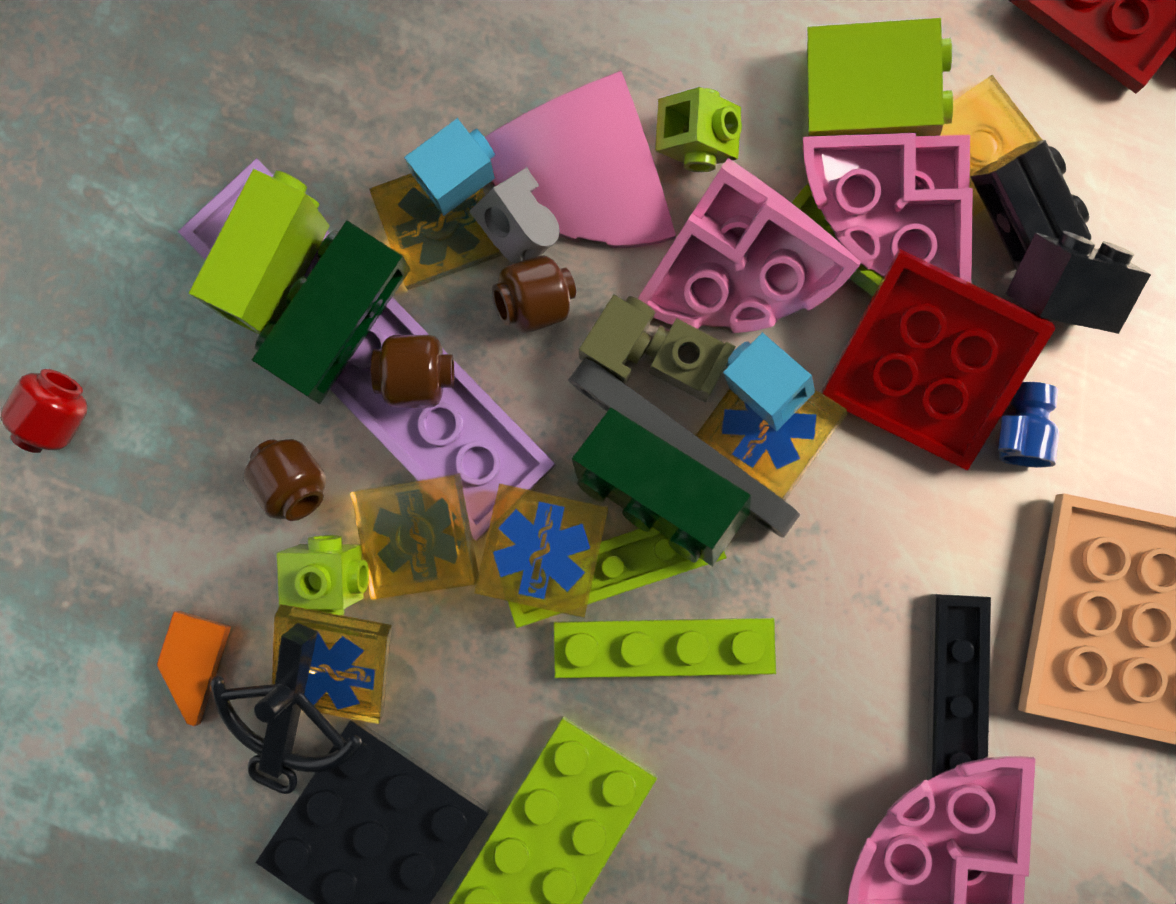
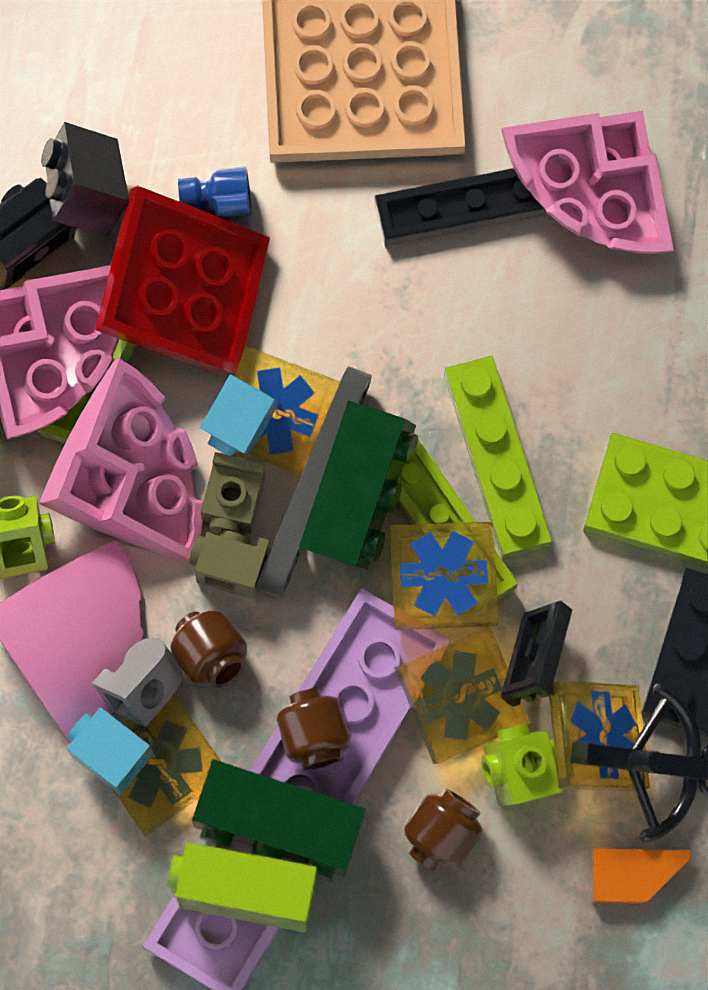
camera: 110 degrees left, 10 degrees down
none -> black tile [500,600,573,707]

